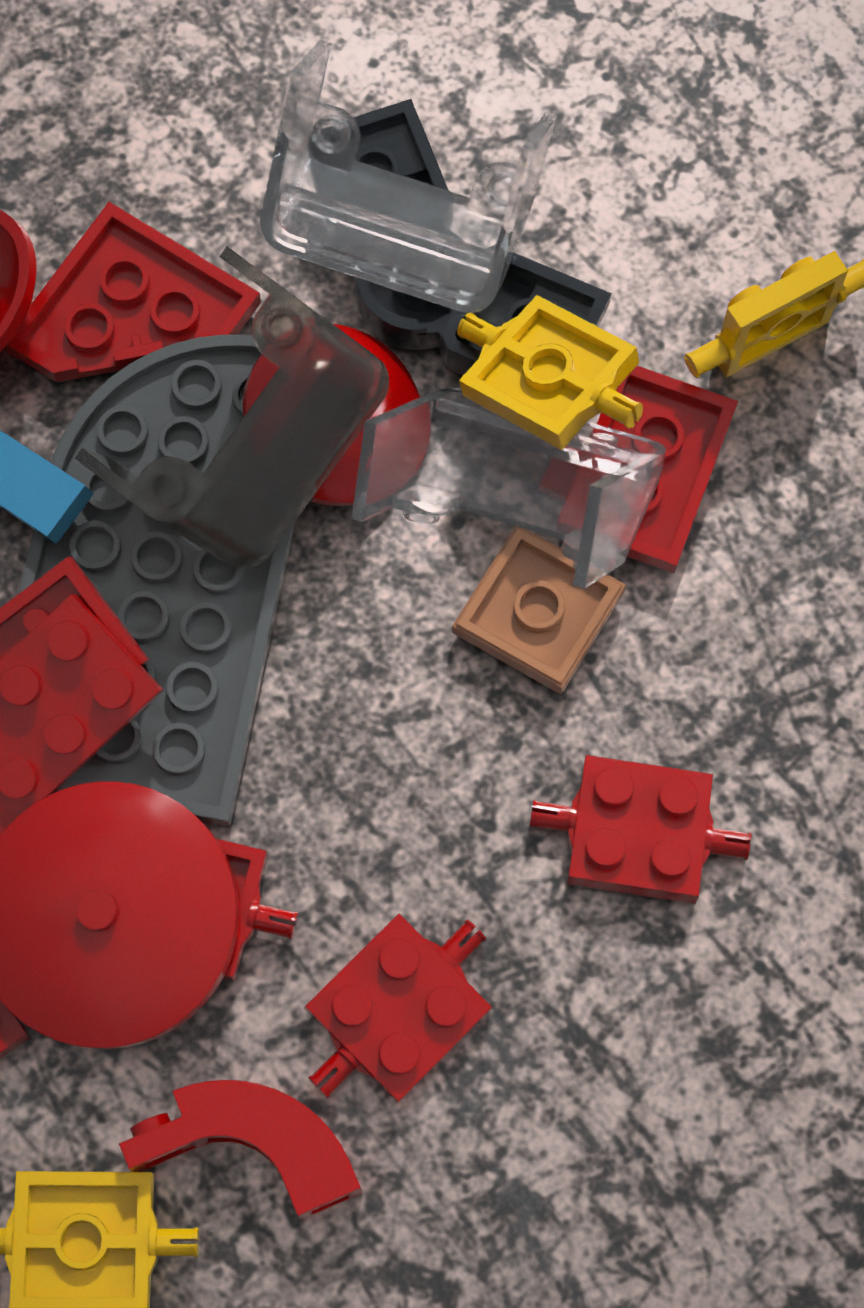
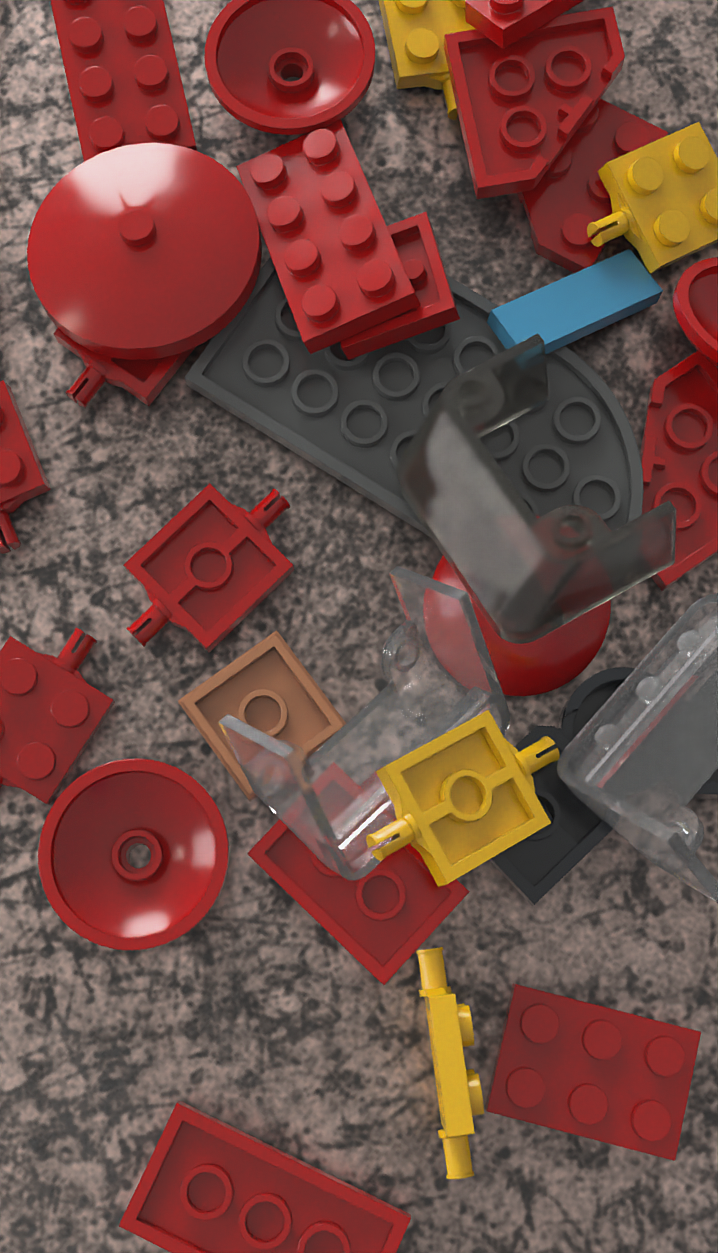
camera: 115 degrees right, 5 degrees up
none -> red dish [38,758,229,950]
none -> red plate [123,483,294,653]
none -> red plate [485,984,701,1161]

